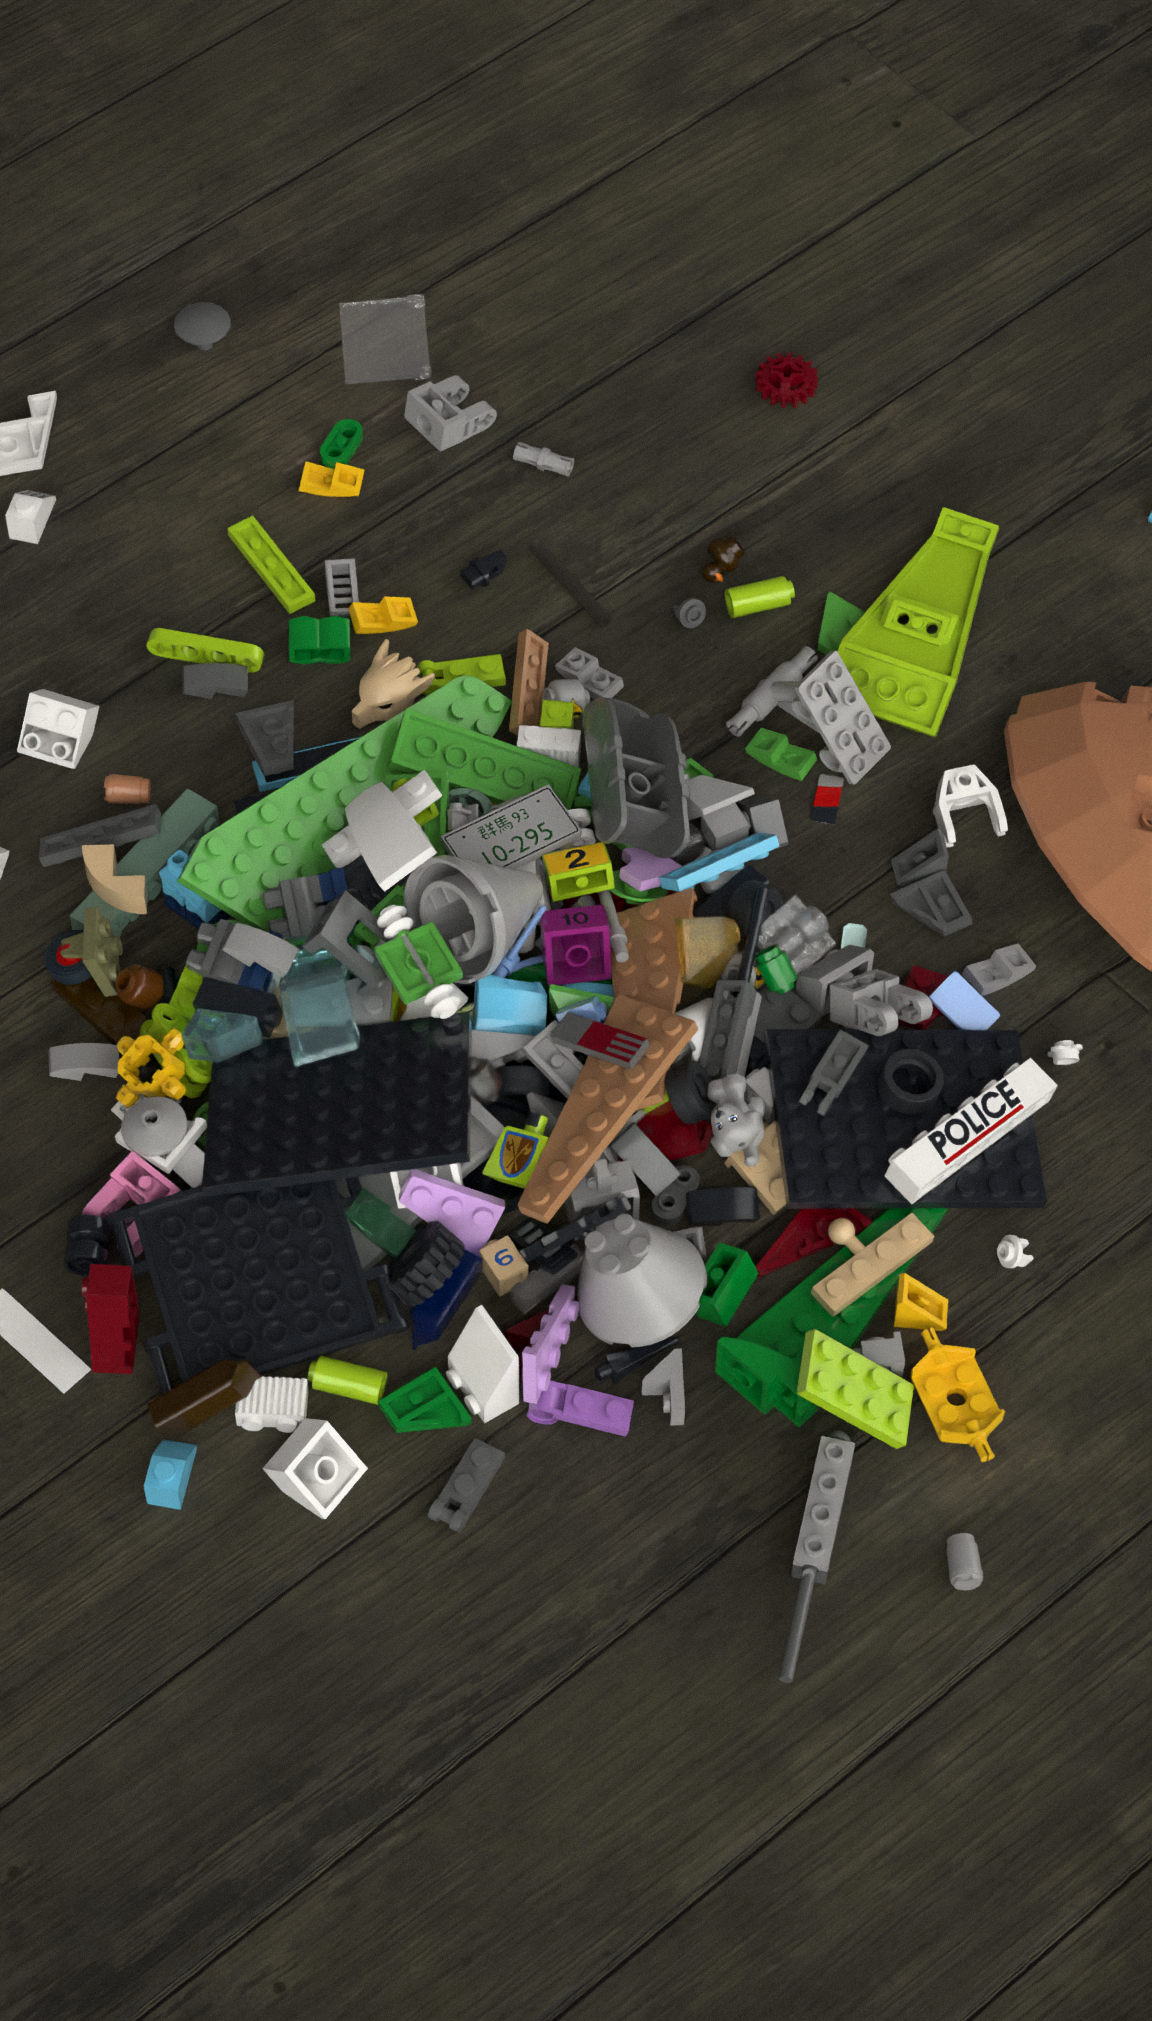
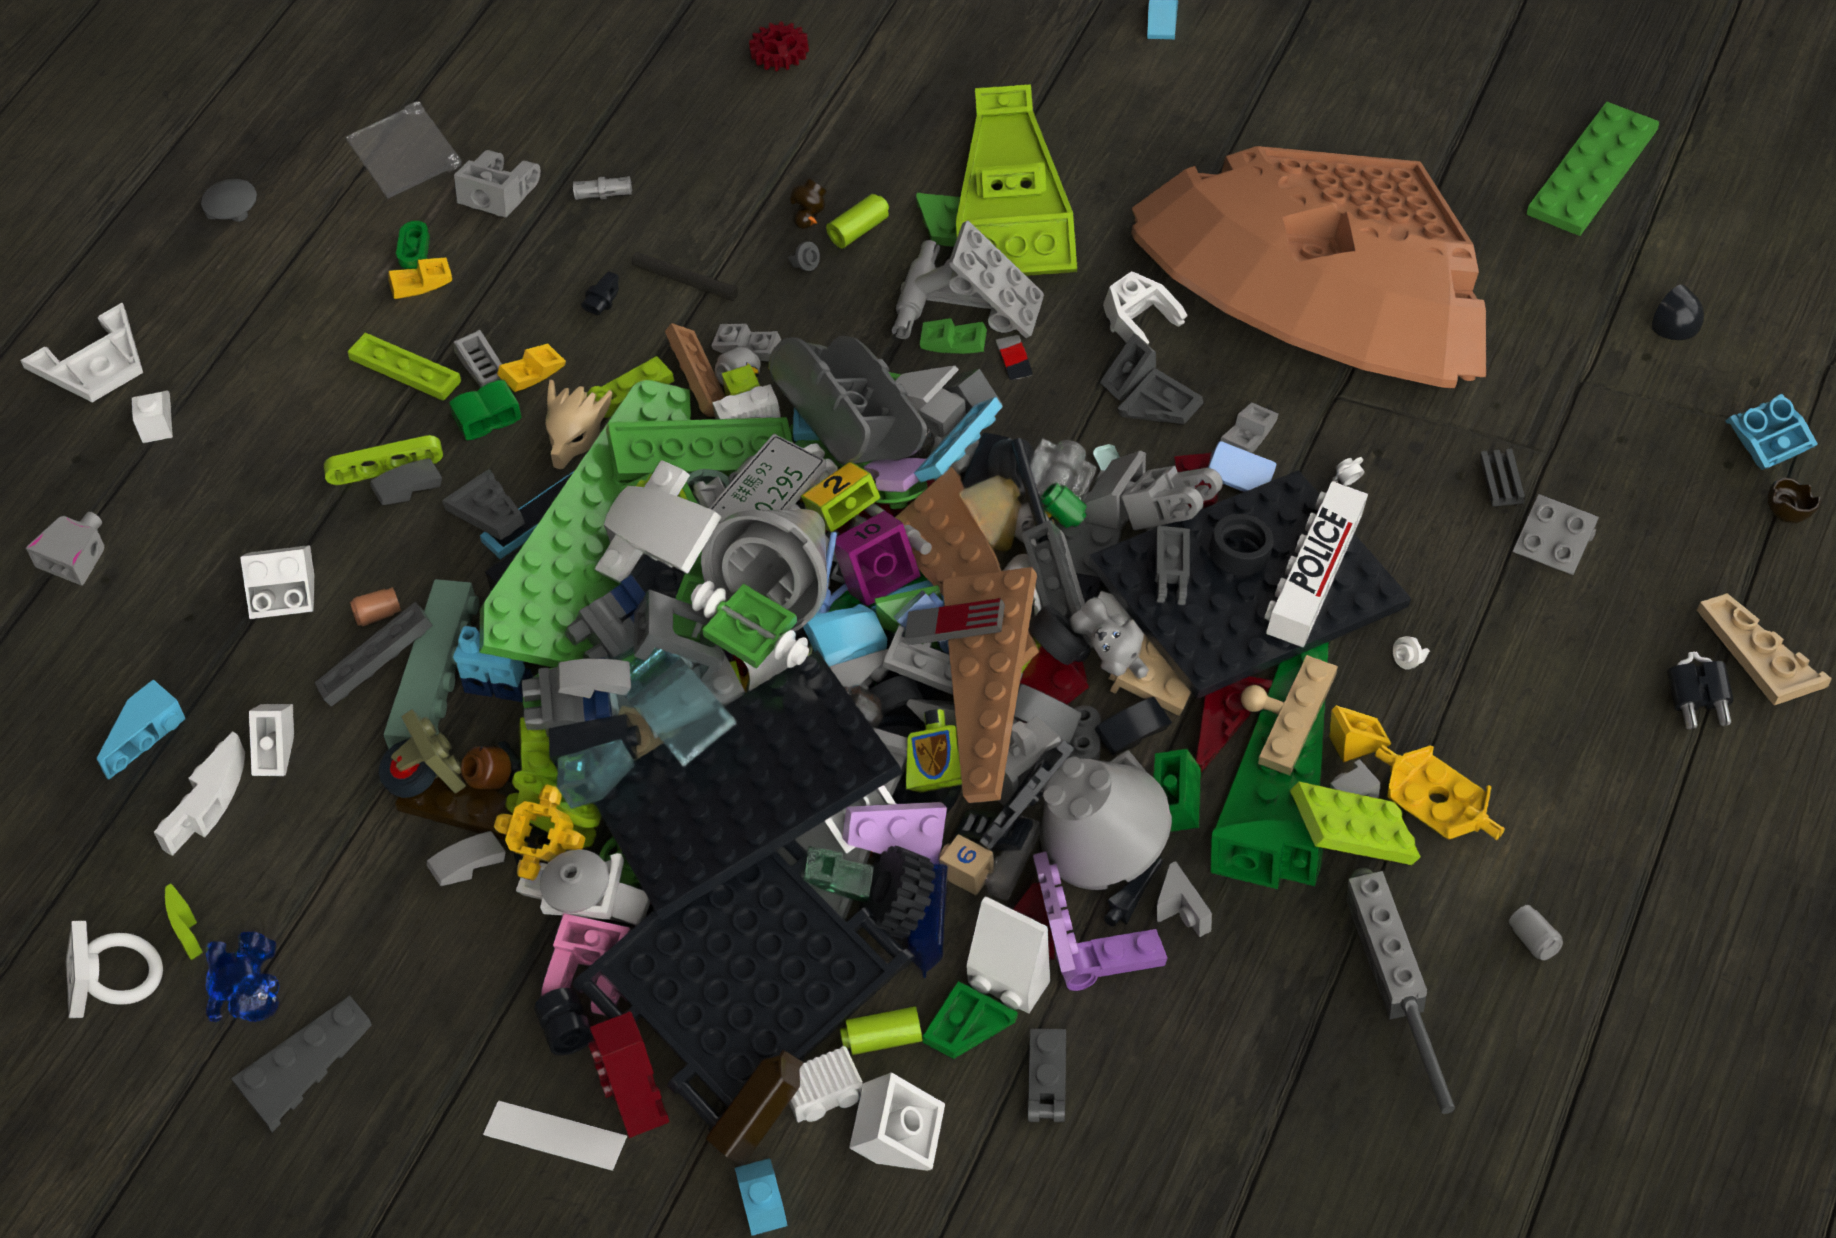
camera: 20 degrees left, 5 degrees down
tan brick [82,844,148,914] -> none

